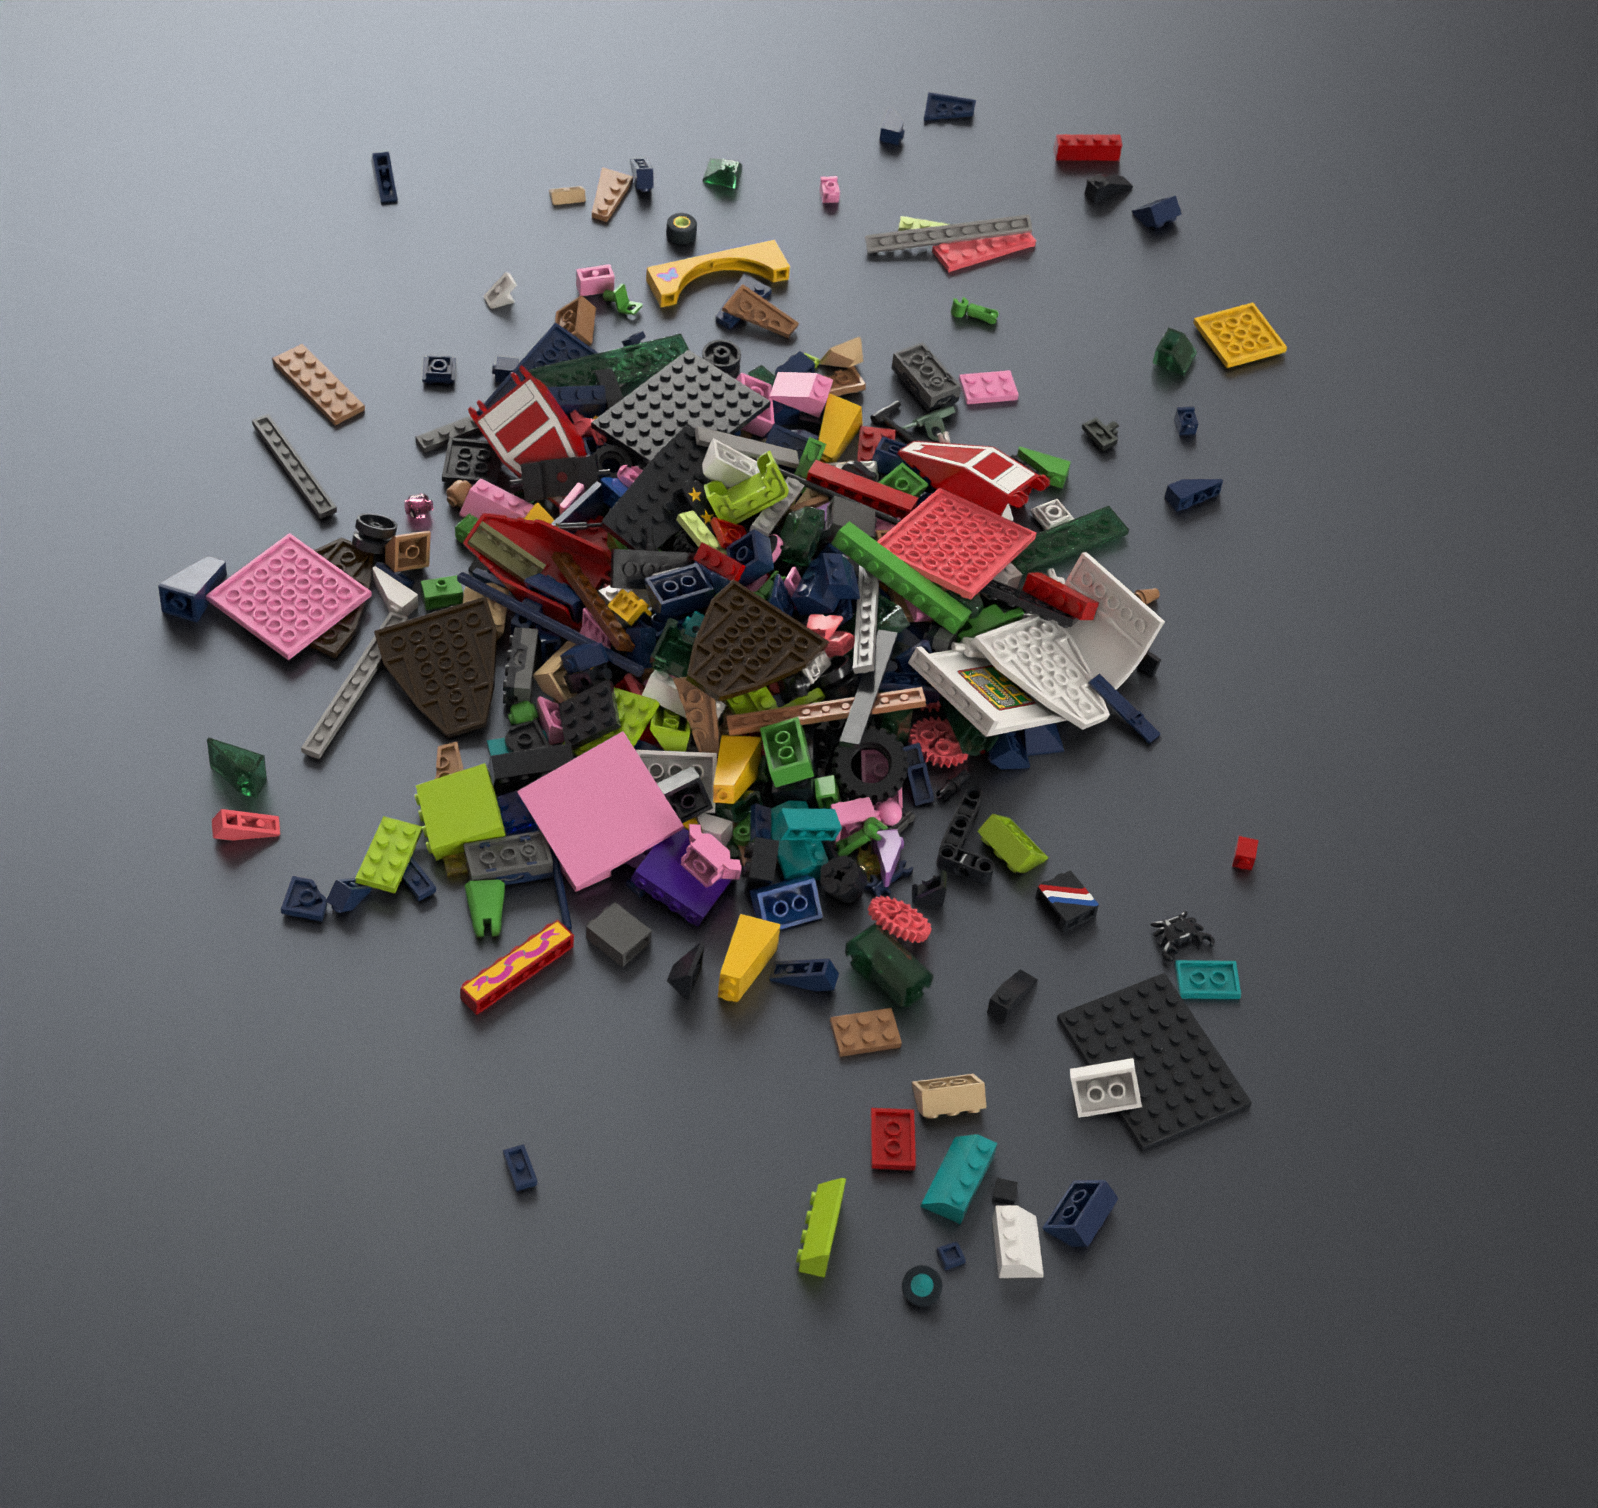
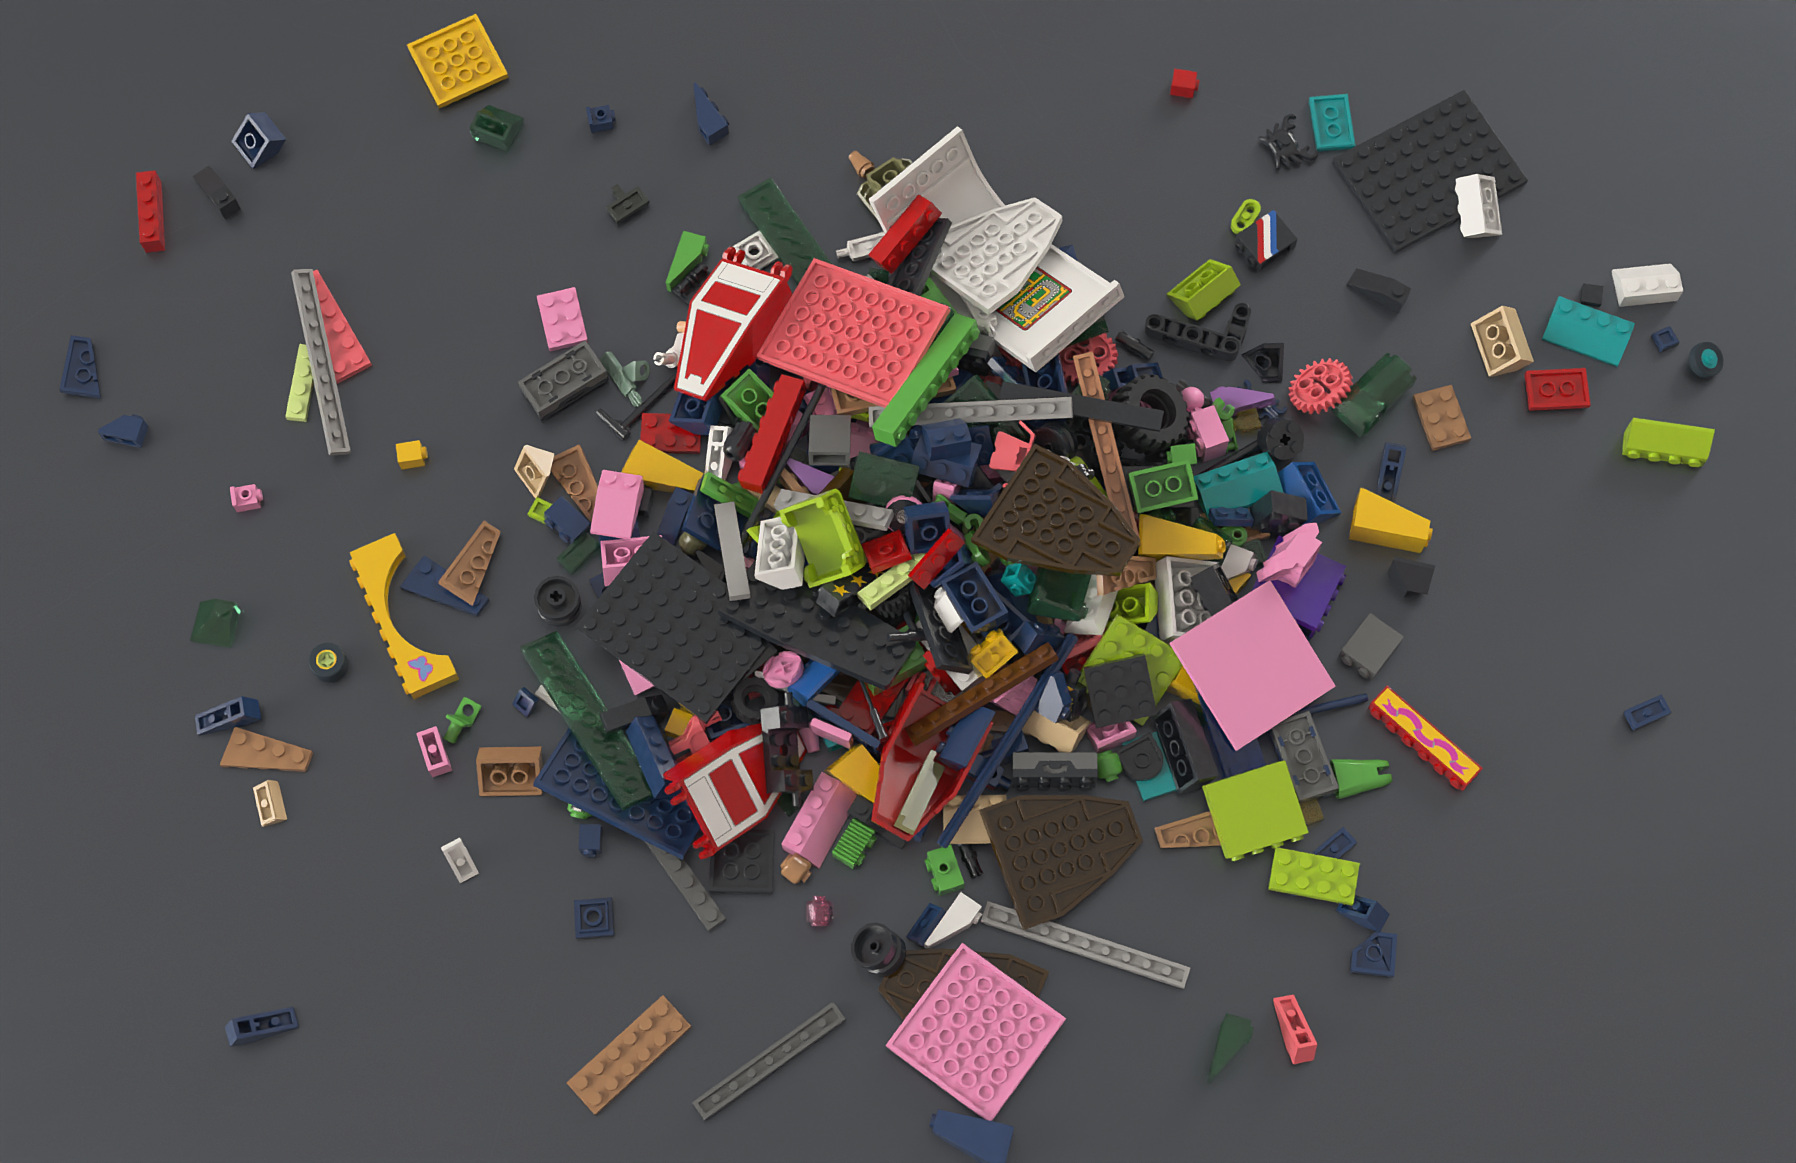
camera: 85 degrees left, 20 degrees up
medium nougat slope [385,531,431,572] -> none
teal brick [774,808,842,841] -> none
bright green piece [950,297,999,324] -> none
dark blue slope [1042,1180,1119,1247] -> none
dark blue piece [1088,674,1161,744] -> none
none -> yellow brick [396,440,428,470]
none -> lime plate [1231,199,1261,234]

